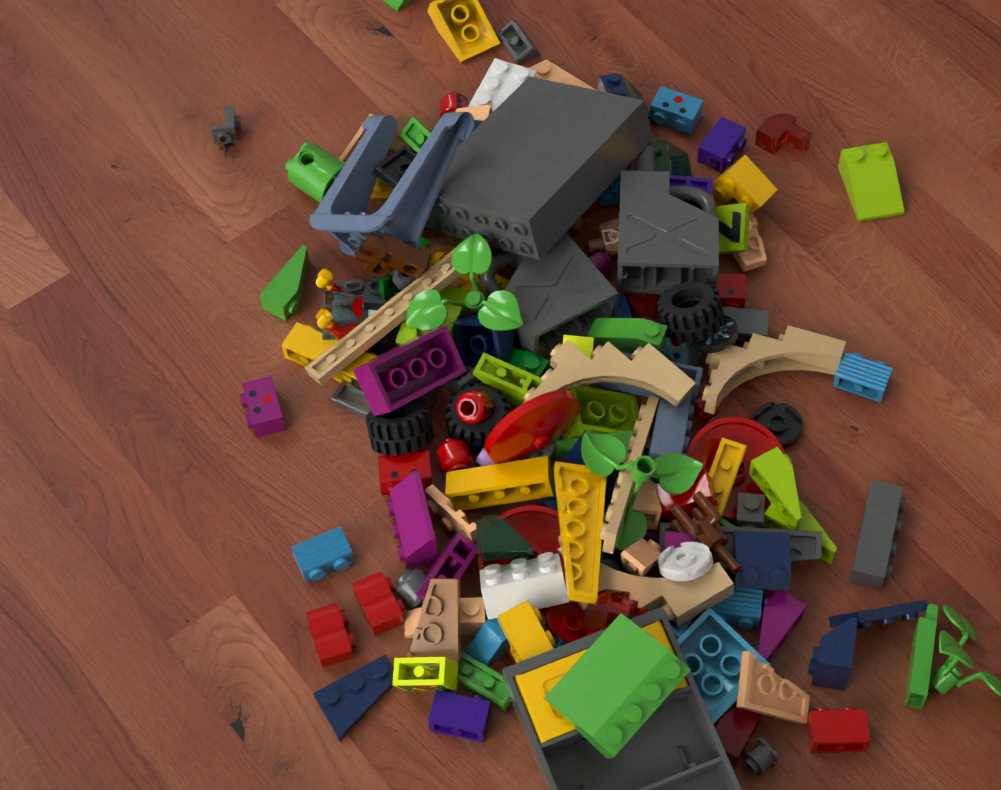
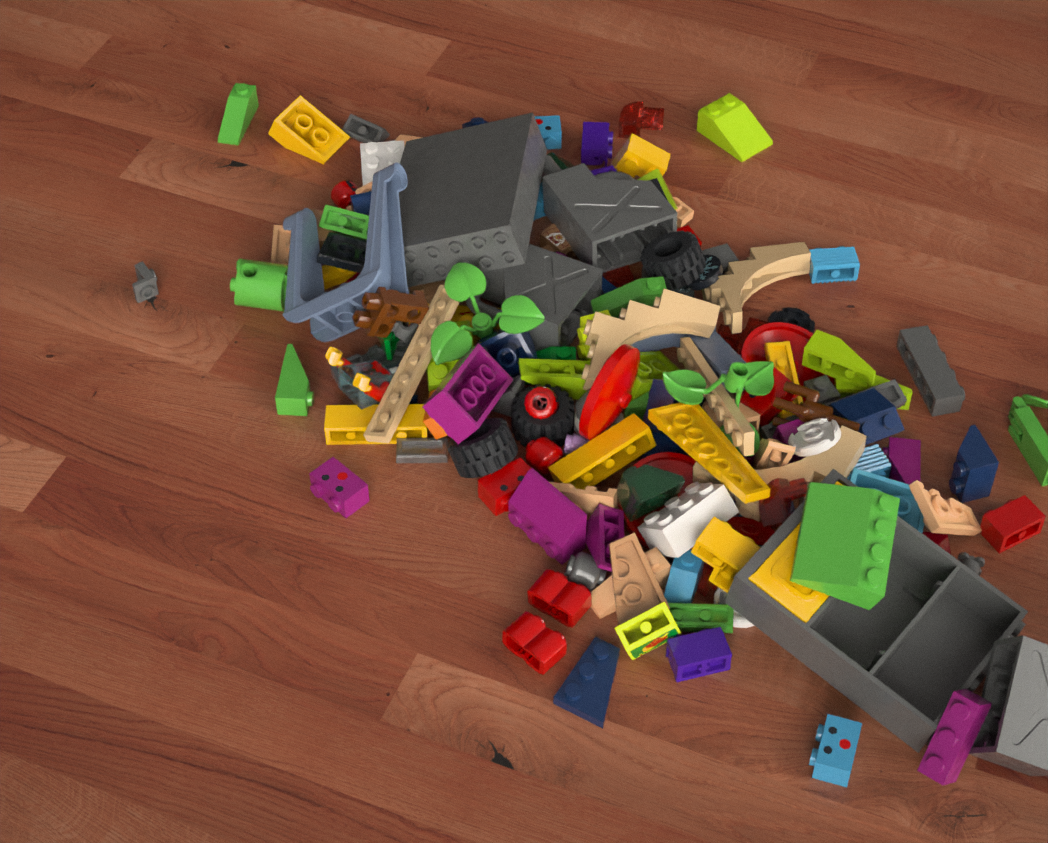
camera: 30 degrees left, 10 degrees down
dark azure brick [291,527,354,582] -> none
dark blue wing [829,600,928,629] -> none

